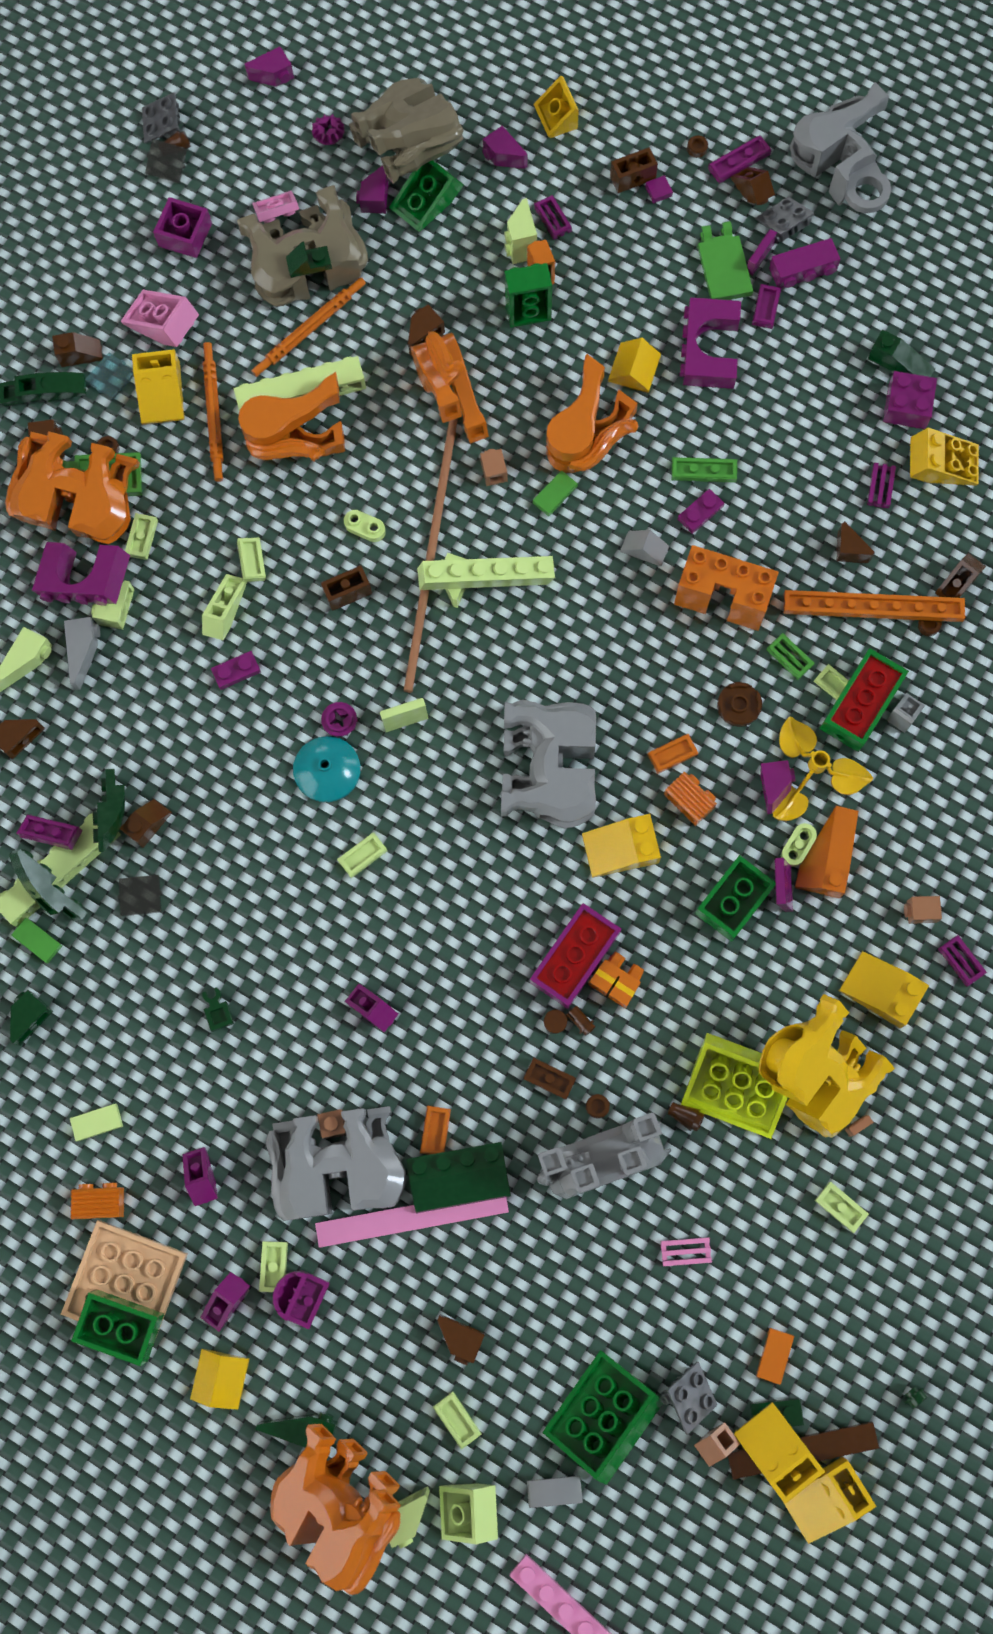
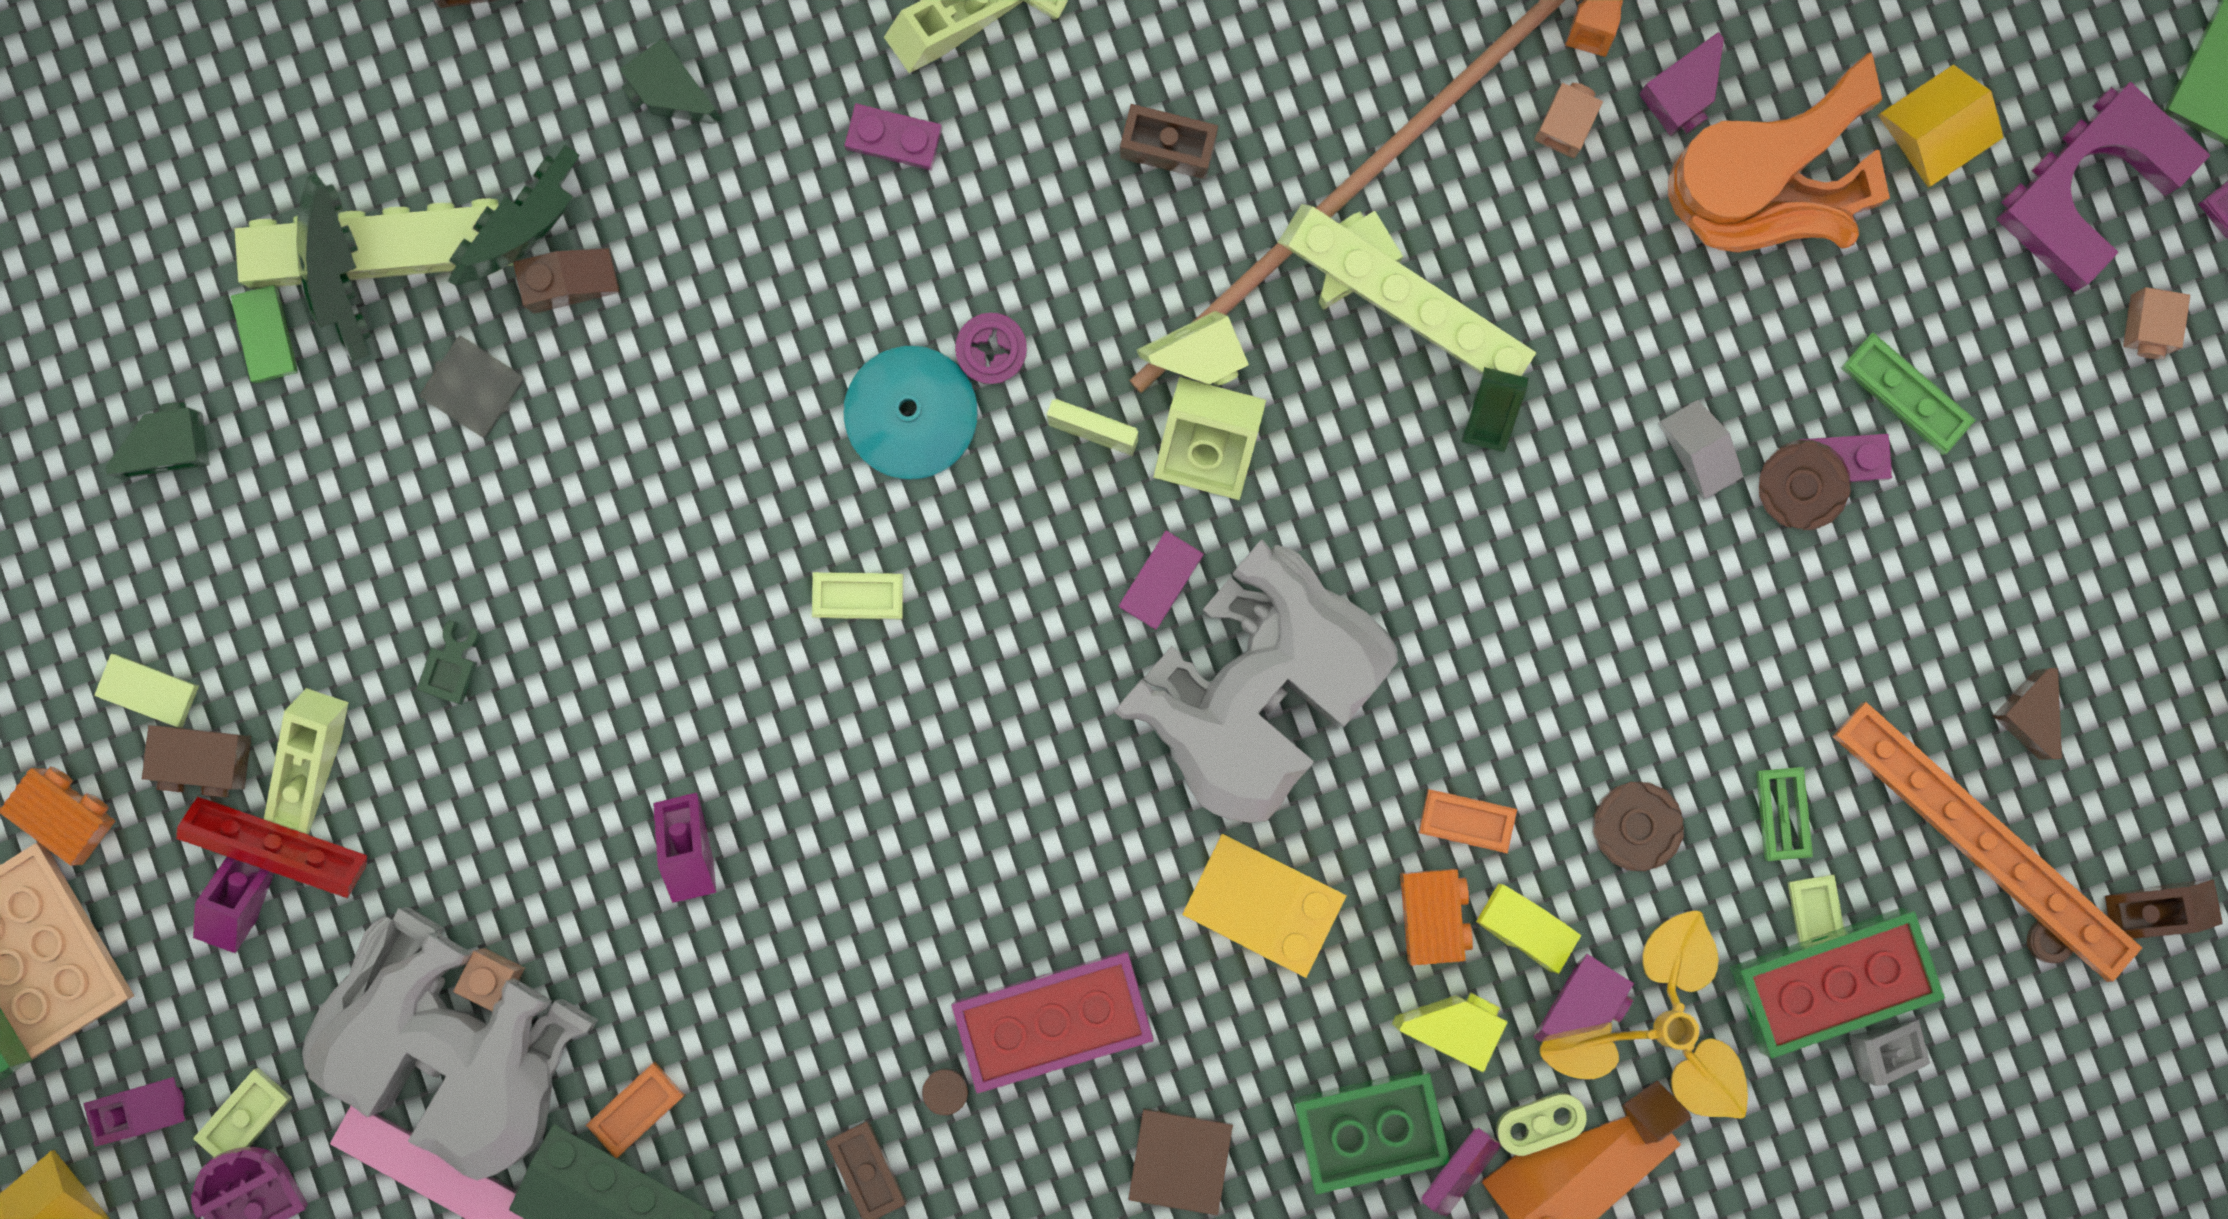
camera: 40 degrees right, 10 degrees up
magenta tile [16,814,83,850] -> none
yellowish green plate [344,510,386,542] -> none
bright green tile [533,470,578,516] -> none
reddish brown pin [566,1006,596,1036] -> none
orange hips [588,952,644,1009] -> none
orange piece [674,545,779,631] -> none
magenta tile [867,462,896,509] -> none
none -> reddish brown brick [141,725,252,797]
none -> red plate [176,796,367,899]
none -> yellowish green slope [264,688,349,835]
none -> dark green slope [620,38,721,124]
none -> magenta tile [1118,531,1204,630]
none -> reddish brown tile [1128,1108,1233,1216]
none -> yellowish green slope [1137,311,1249,386]
none -> yellowish green slope [1153,377,1266,500]
none -> neon yellow slope [1392,992,1507,1072]
none -> dark green tile [1461,367,1529,452]
none -> neon yellow slope [1476,883,1581,974]
none -> reddish brown slope [1621,1080,1692,1144]
none -> magenta slope [1639,32,1724,137]
none -> reddish brown tile [1759,440,1851,530]
none -> nougat brick [2123,287,2190,359]

